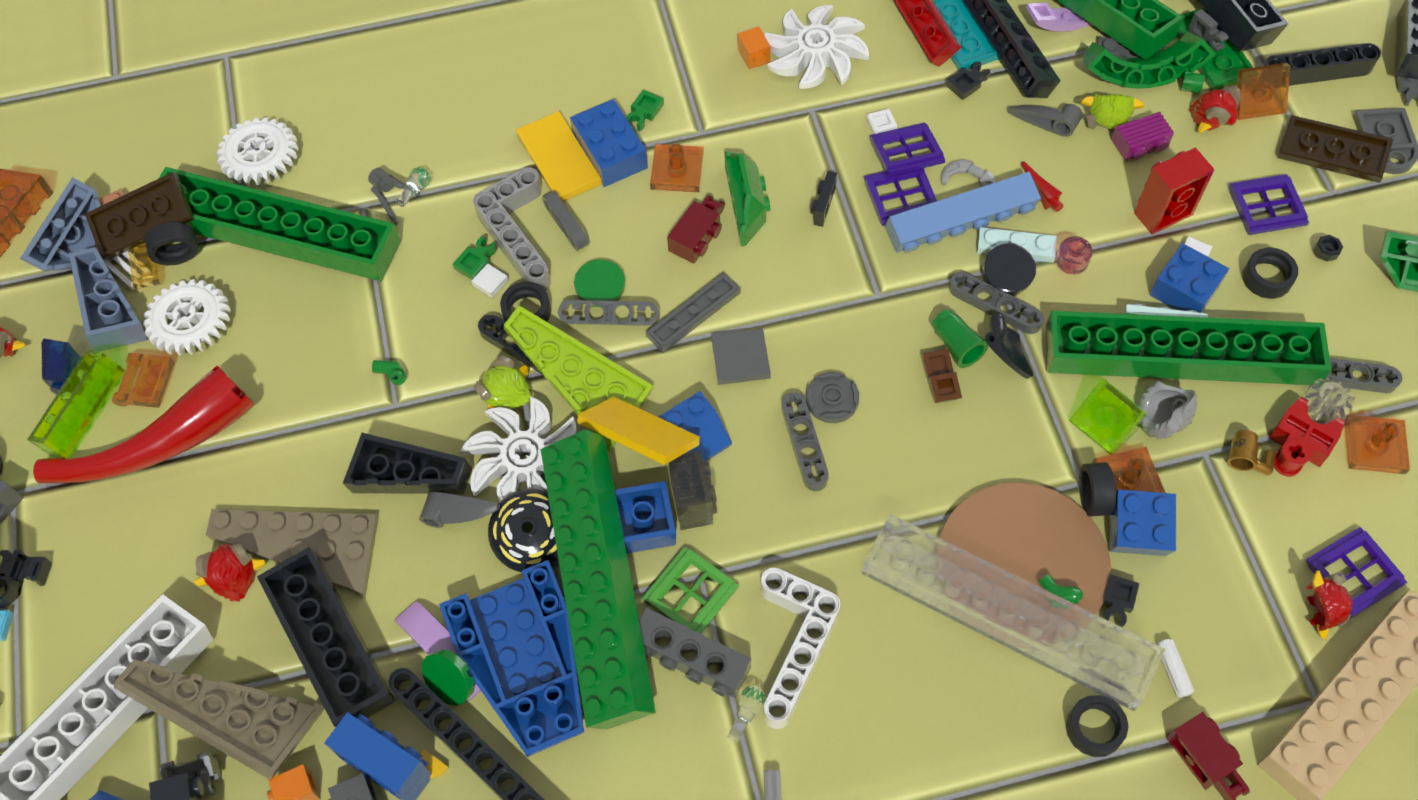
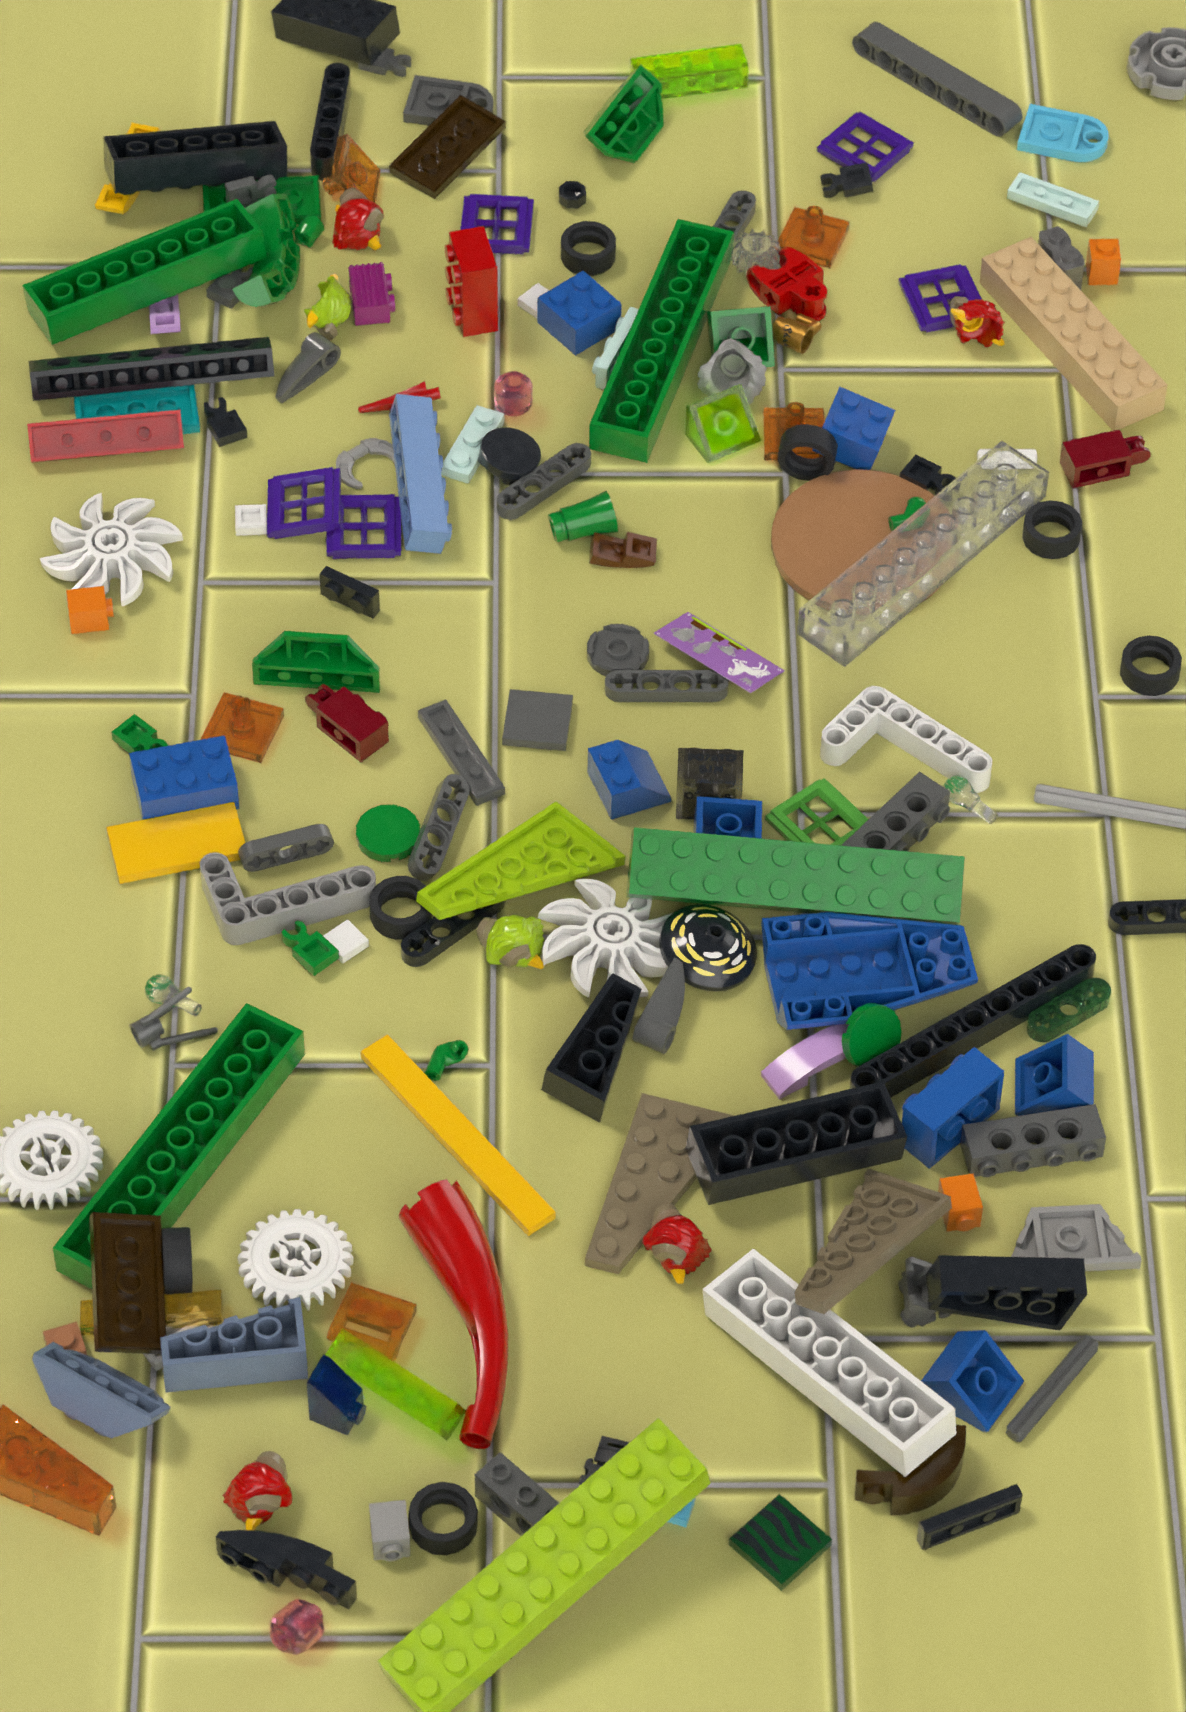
camera: 80 degrees left, 10 degrees down
yellow tile [577,397,700,465] -> none
black arm [985,313,1033,379] -> none
none -> yellow tile [361,1034,556,1237]
none -> medium lavender sticker [653,612,785,693]
none -> green slope [707,306,775,367]

